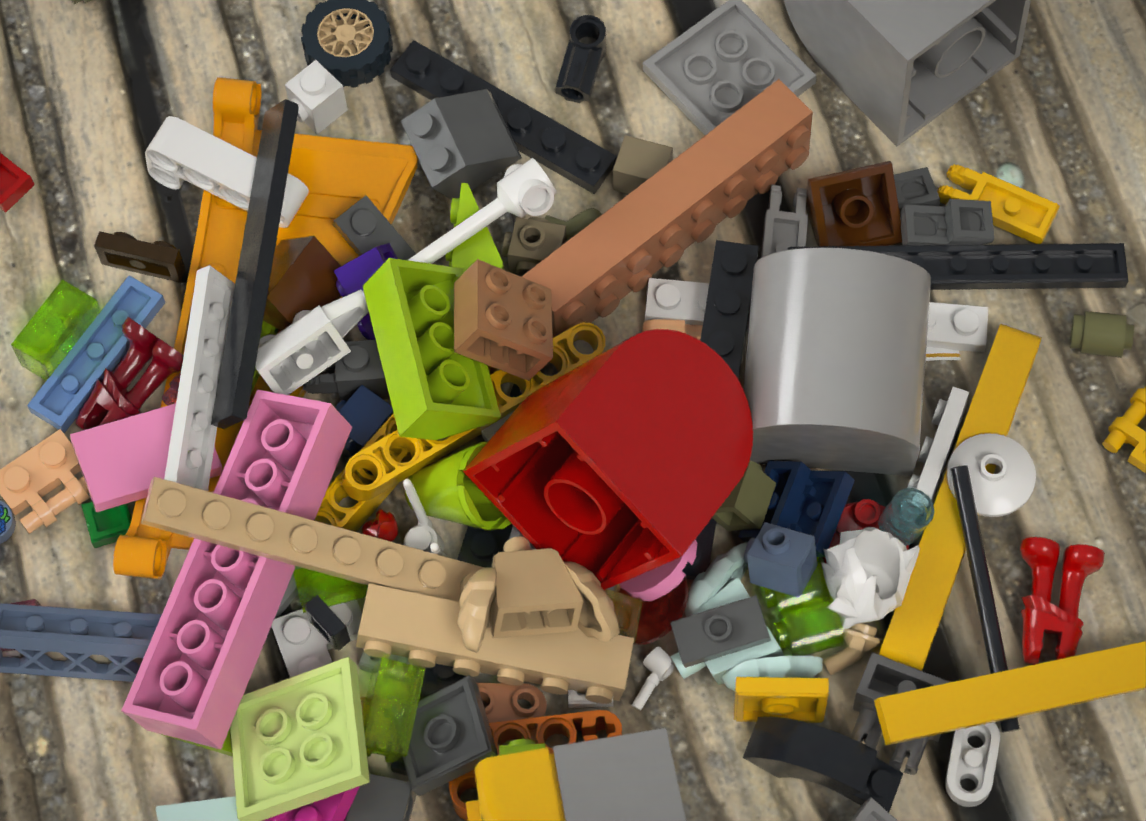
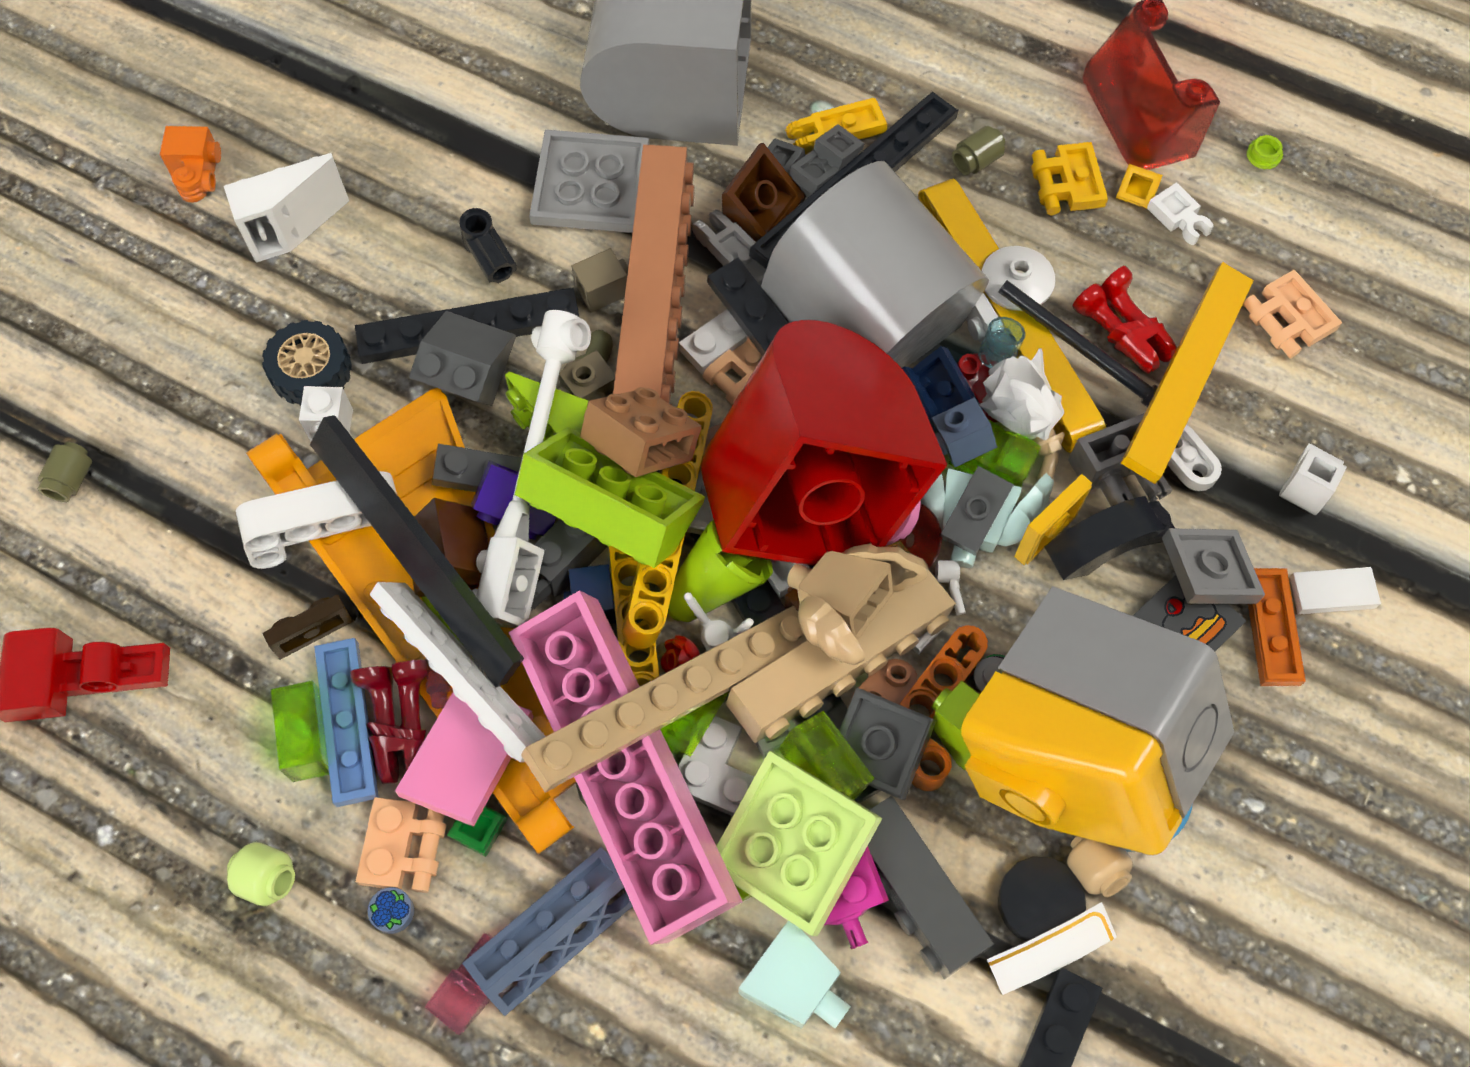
camera: 50 degrees left, 0 degrees up
black tile [305,595,351,651] -> none

